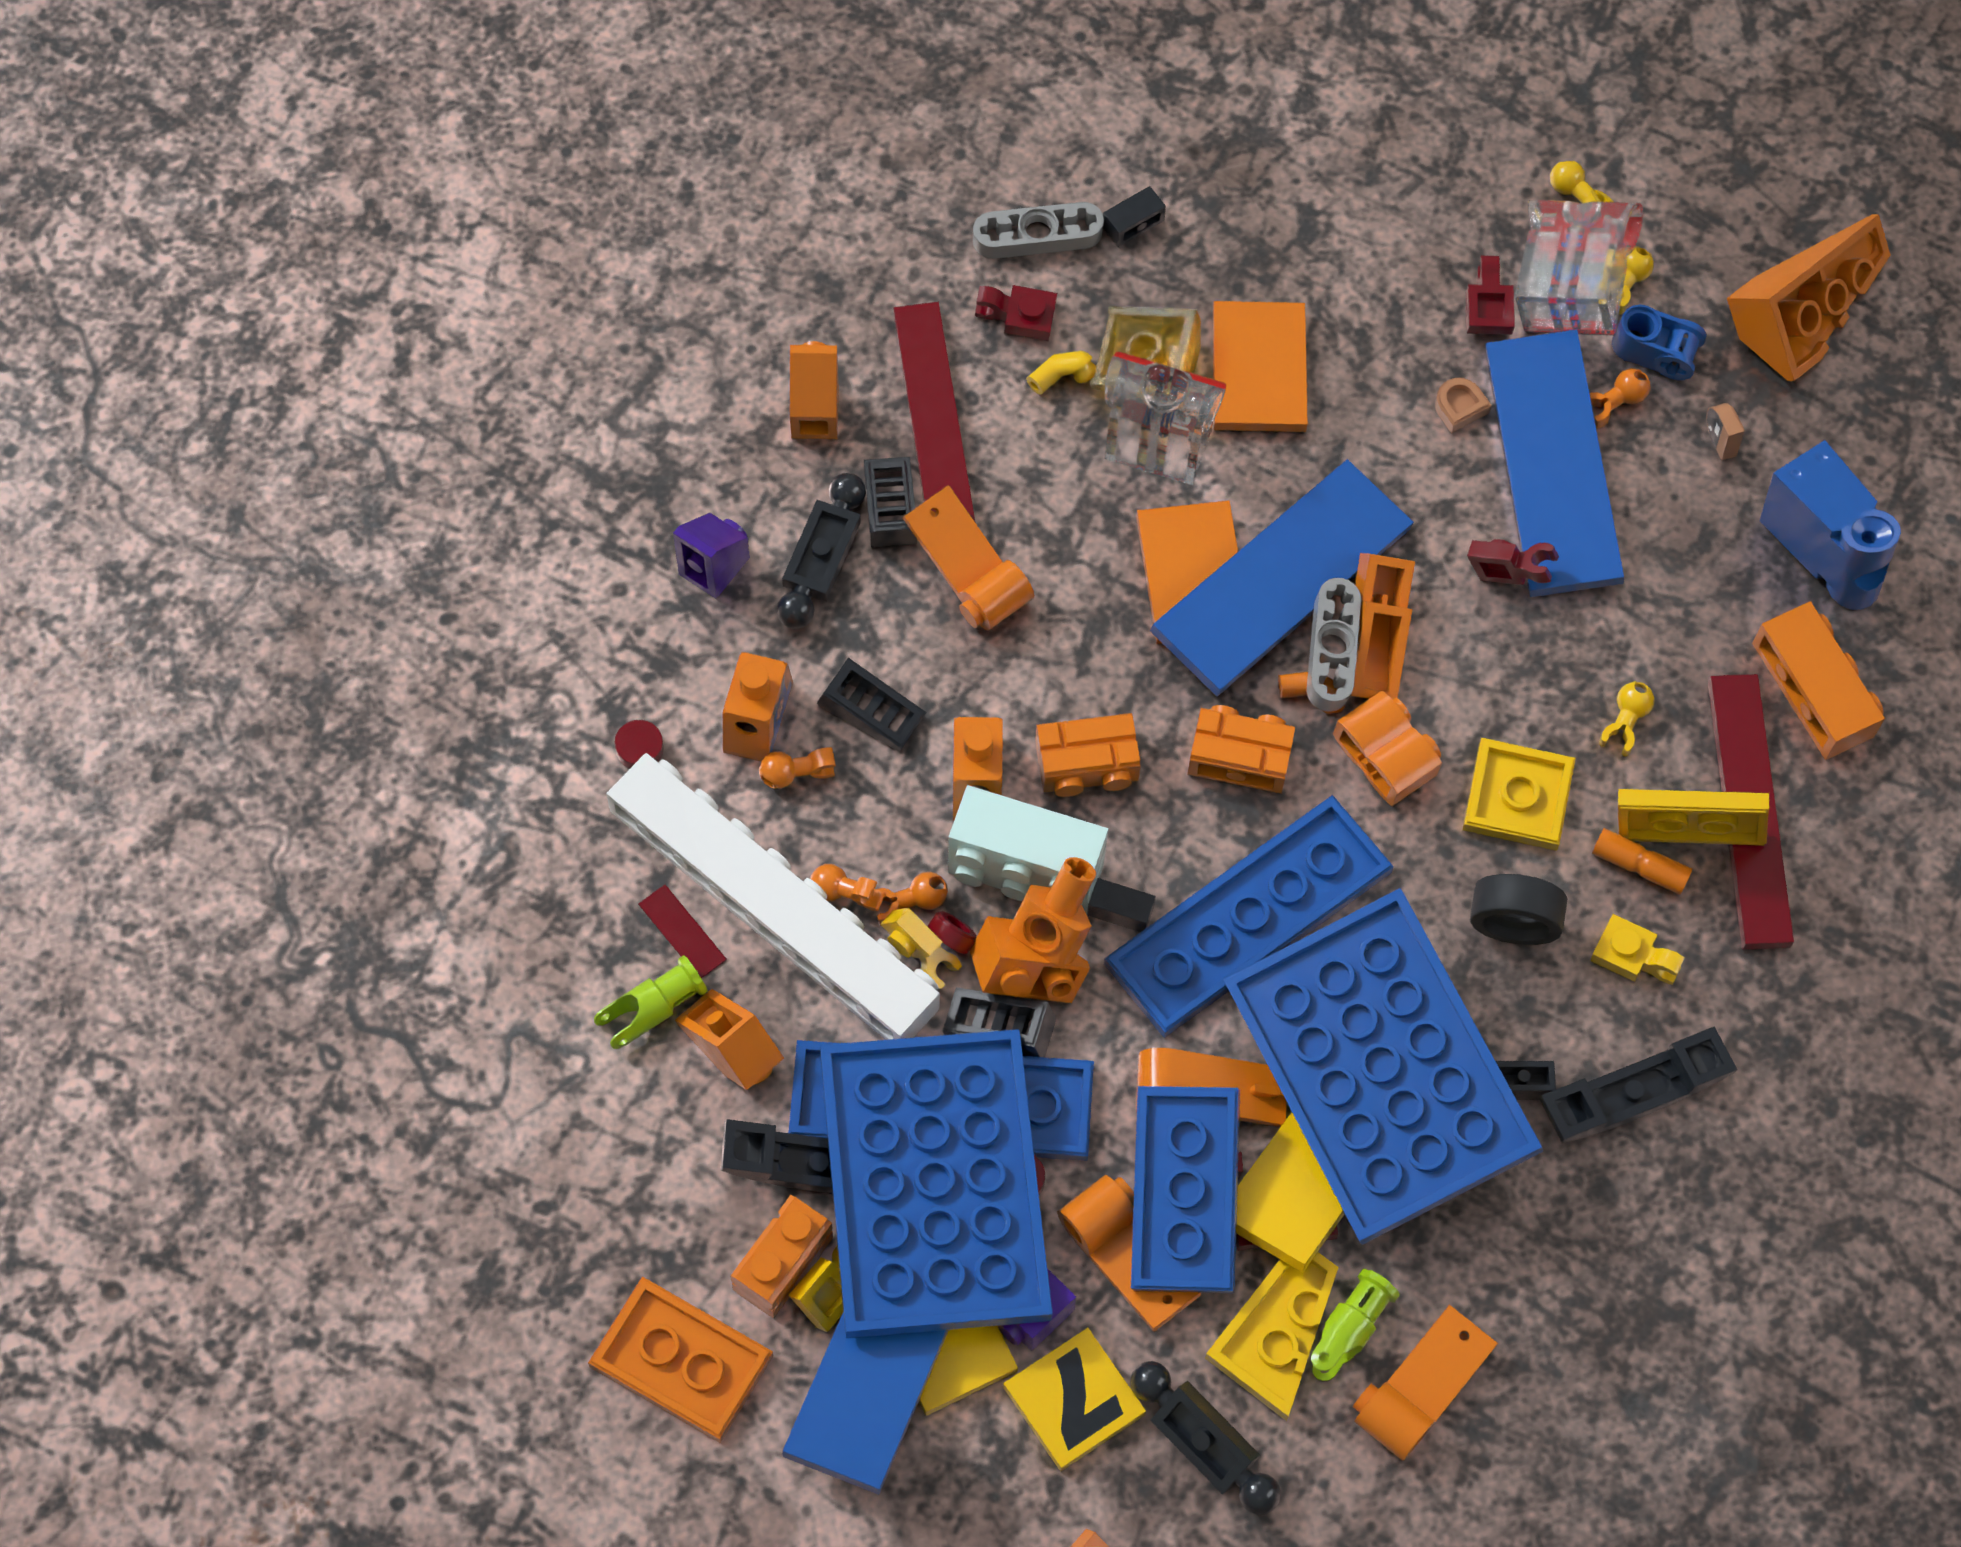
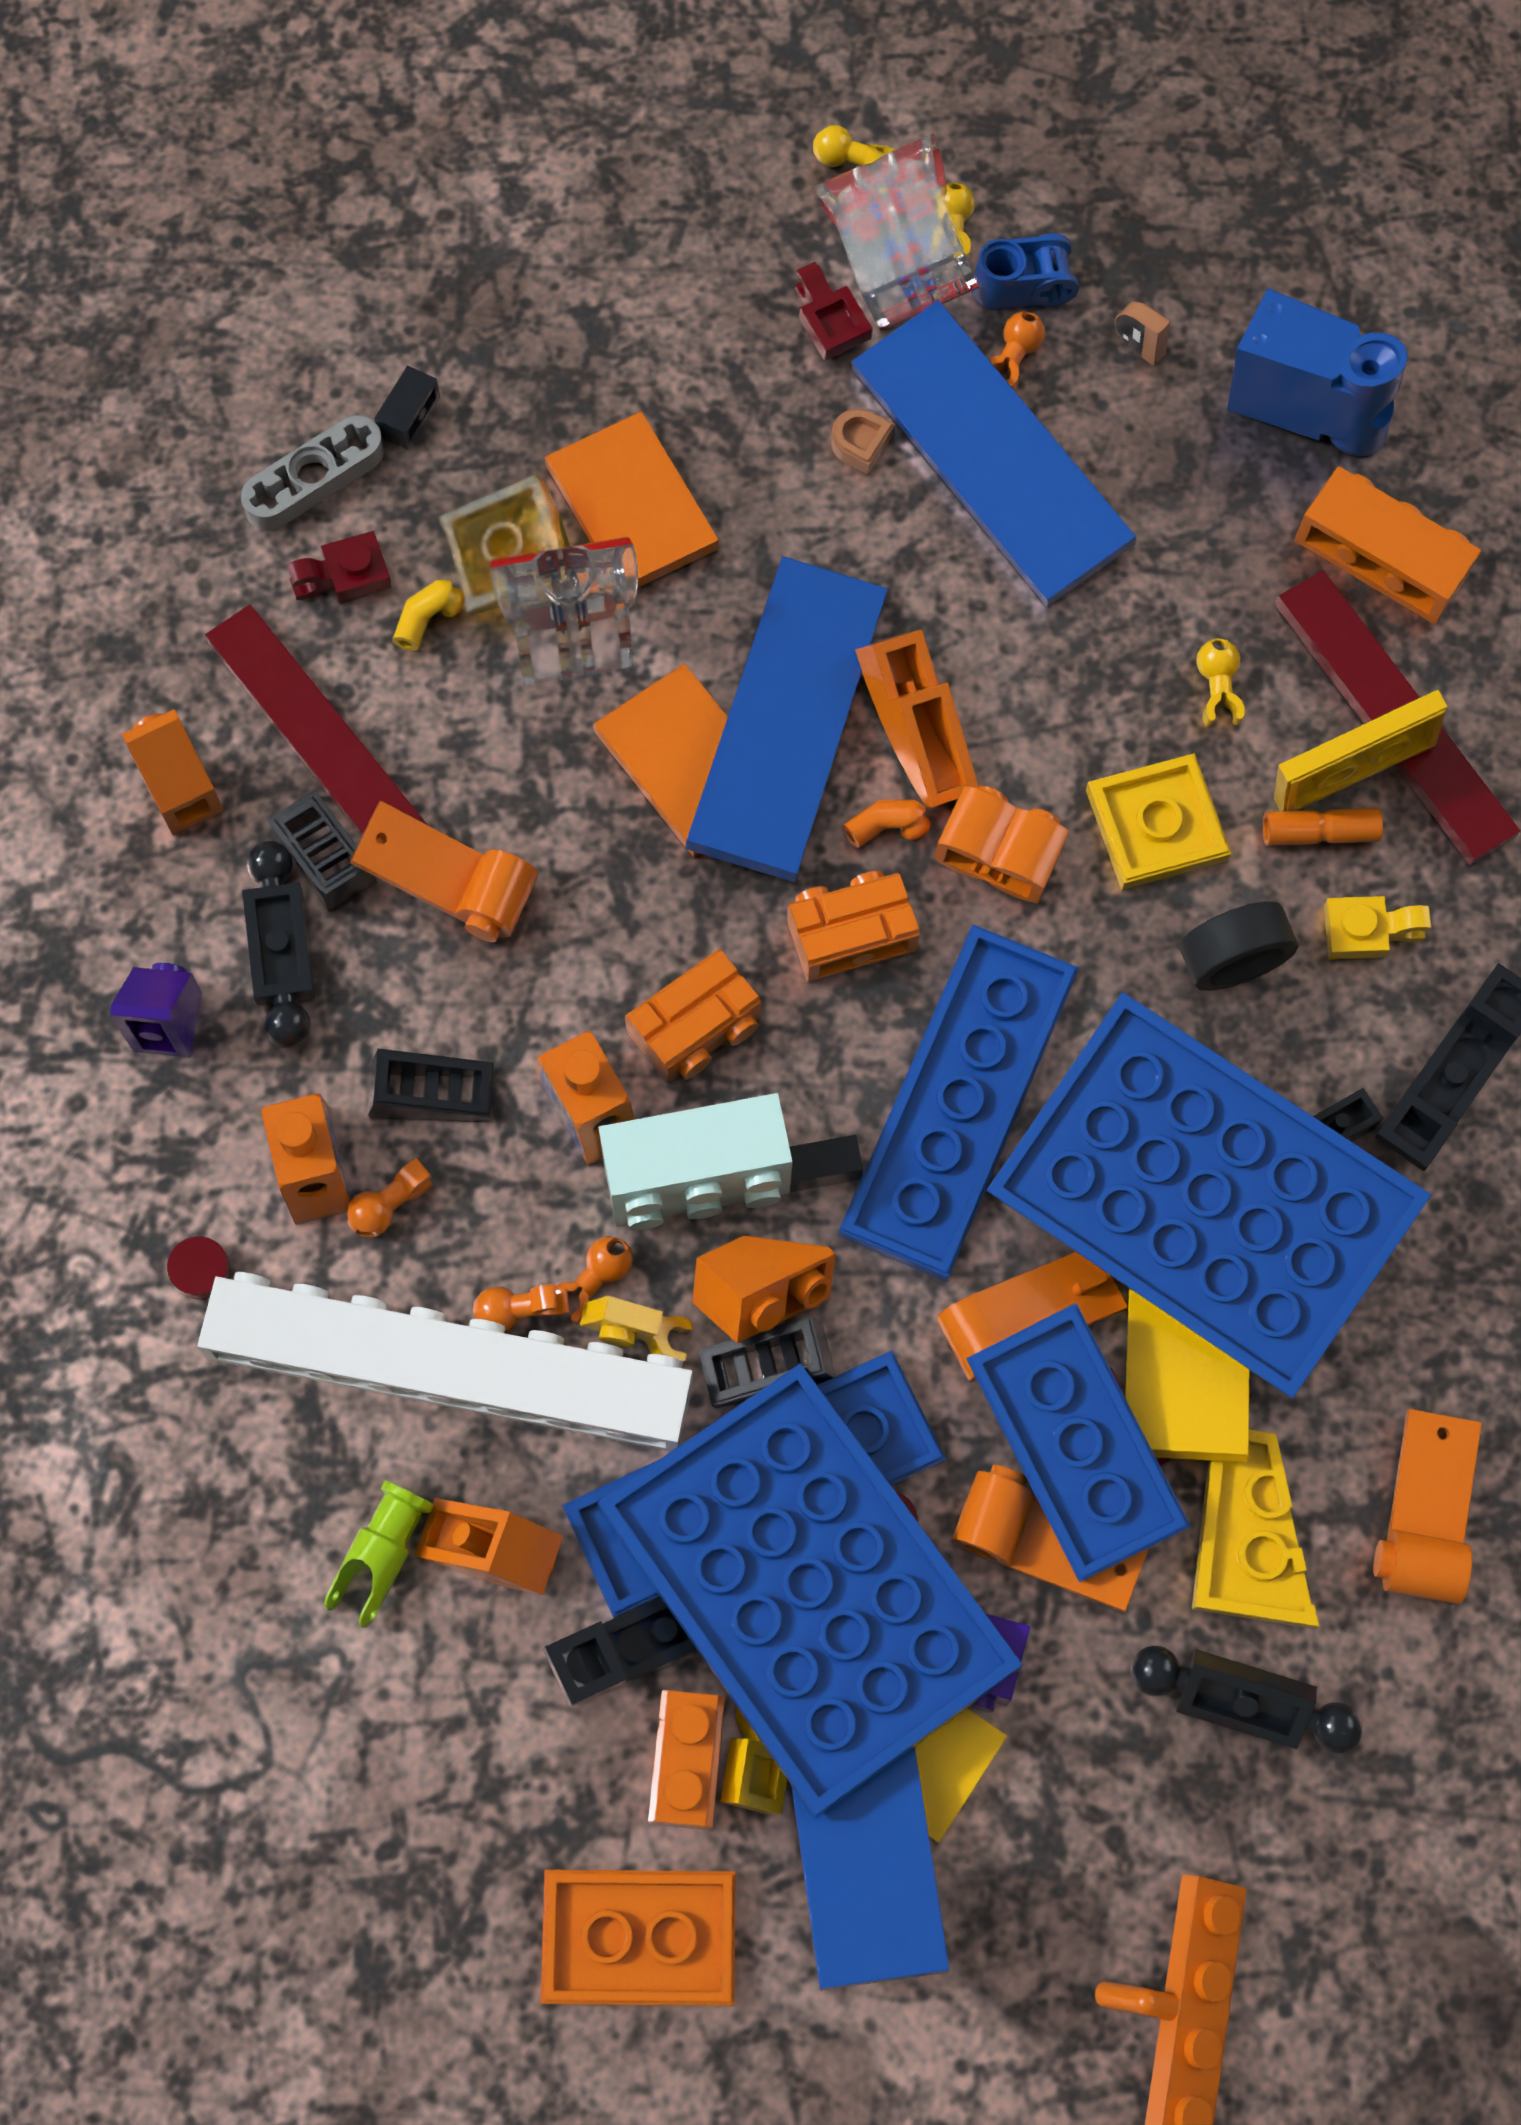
camera: 30 degrees left, 5 degrees up
dark red sticker [638,884,727,978] -> none
dark red tile [927,911,977,955] -> none
yellow tile [1003,1328,1146,1472] -> none
orange piece [1009,857,1096,966] -> none
light grey beam [1307,578,1361,711] -> none
lime piece [1311,1268,1400,1381] -> none
dark red plate [1467,539,1559,585] -> none
orange wedge [1727,214,1891,381] -> none

